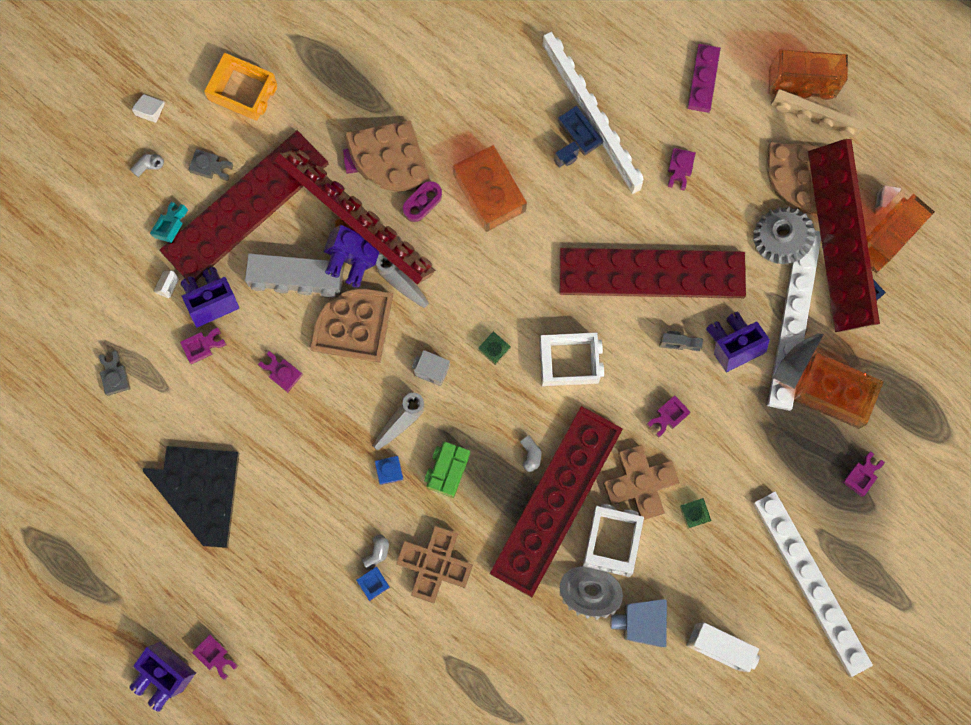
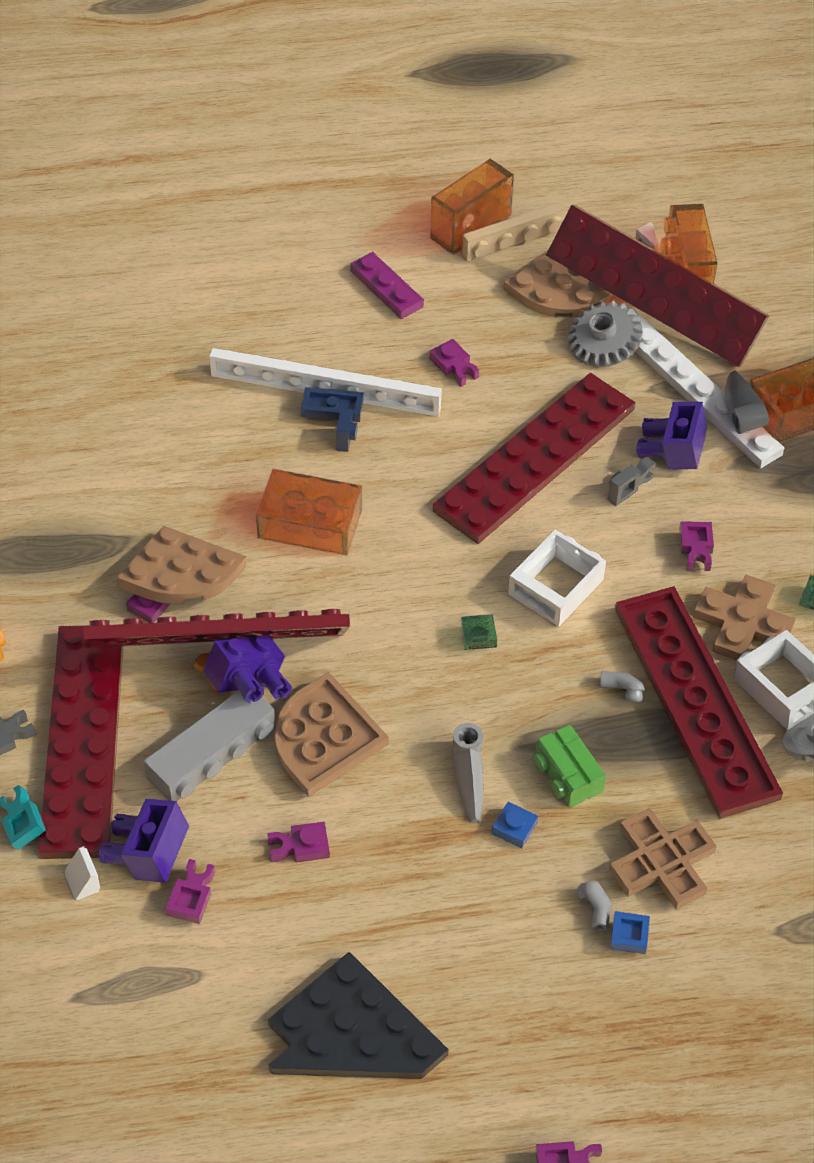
camera: 45 degrees left, 25 degrees down
dark grey plate [99,351,131,396] -> none
light grey piece [376,253,429,308] -> none
magenta plate [403,181,442,222] -> none
light grey brick [412,350,450,387] -> none

